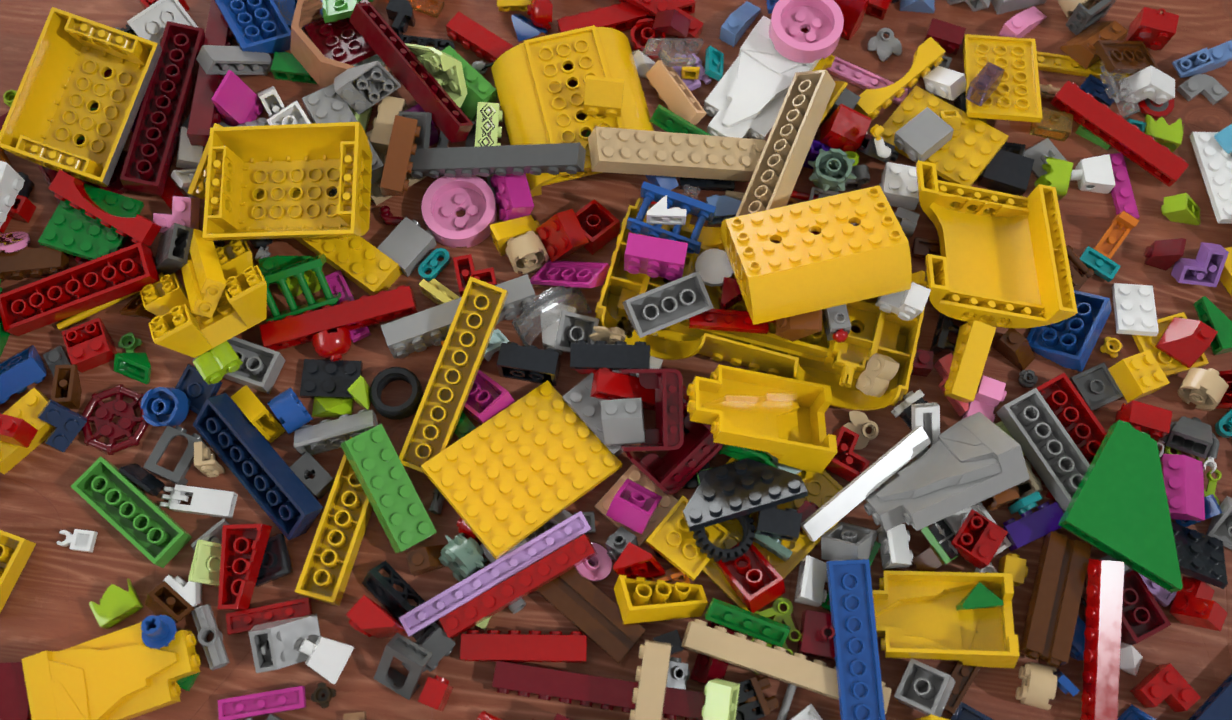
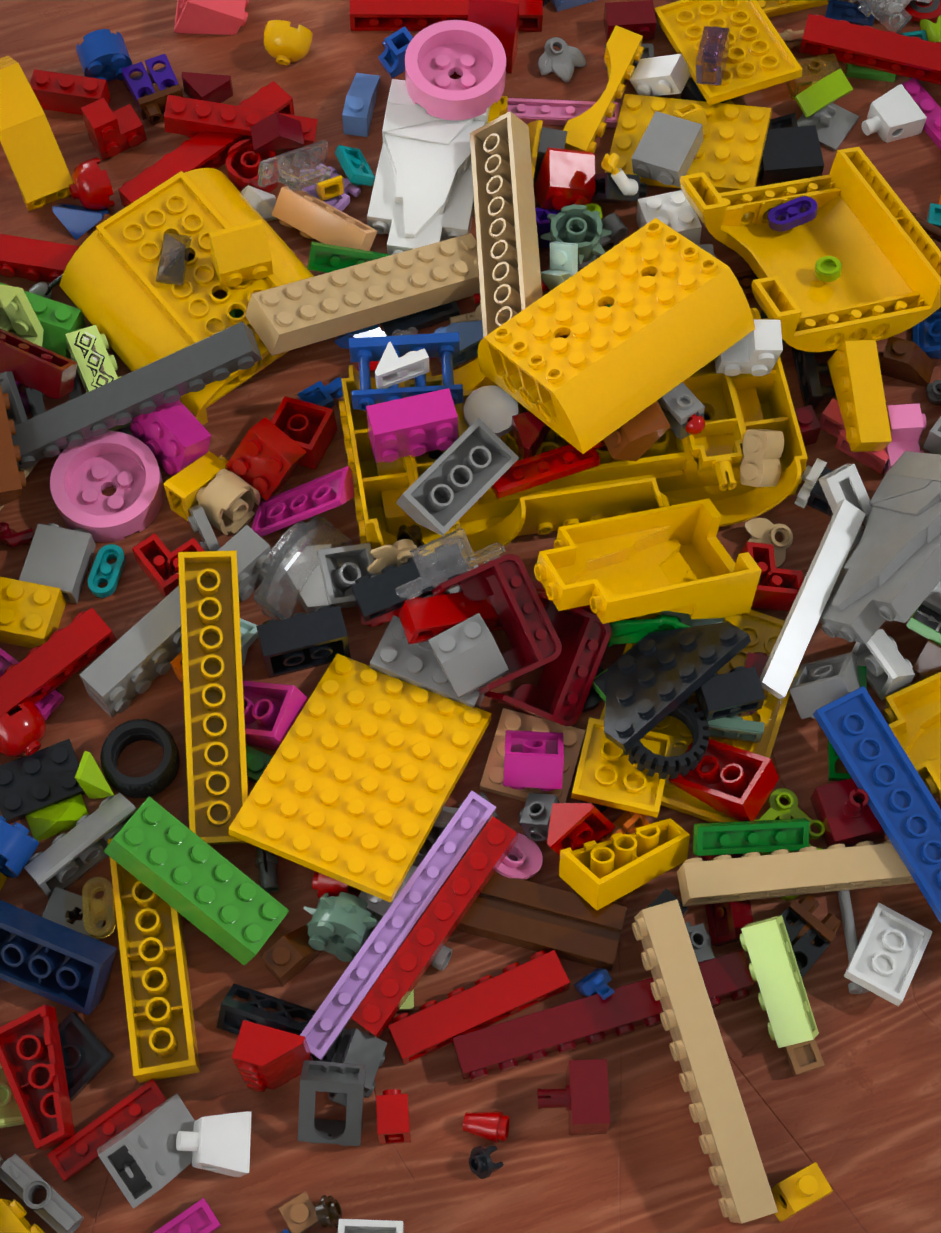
camera: 25 degrees left, 5 degrees down
dark brown plate [311,682,336,708] -> none
light yellow bracket [418,279,460,305] -> none
white slope [794,555,828,607] -> none
lime piece [1034,156,1073,201] -> none
none -> clear yellow plate [82,877,116,939]
none -> clear smoke slope [156,233,192,285]
none -> light grey plate [187,505,220,551]
none -> blue plate [298,377,343,408]
none -> clear bracket [395,528,506,599]
none -> light aqua slope [541,241,578,291]
none -> blue plate [574,968,615,1000]
none -> dark purple plate [768,196,817,232]
none -> lime slope [795,68,853,118]
none -> lime tile [815,256,842,282]

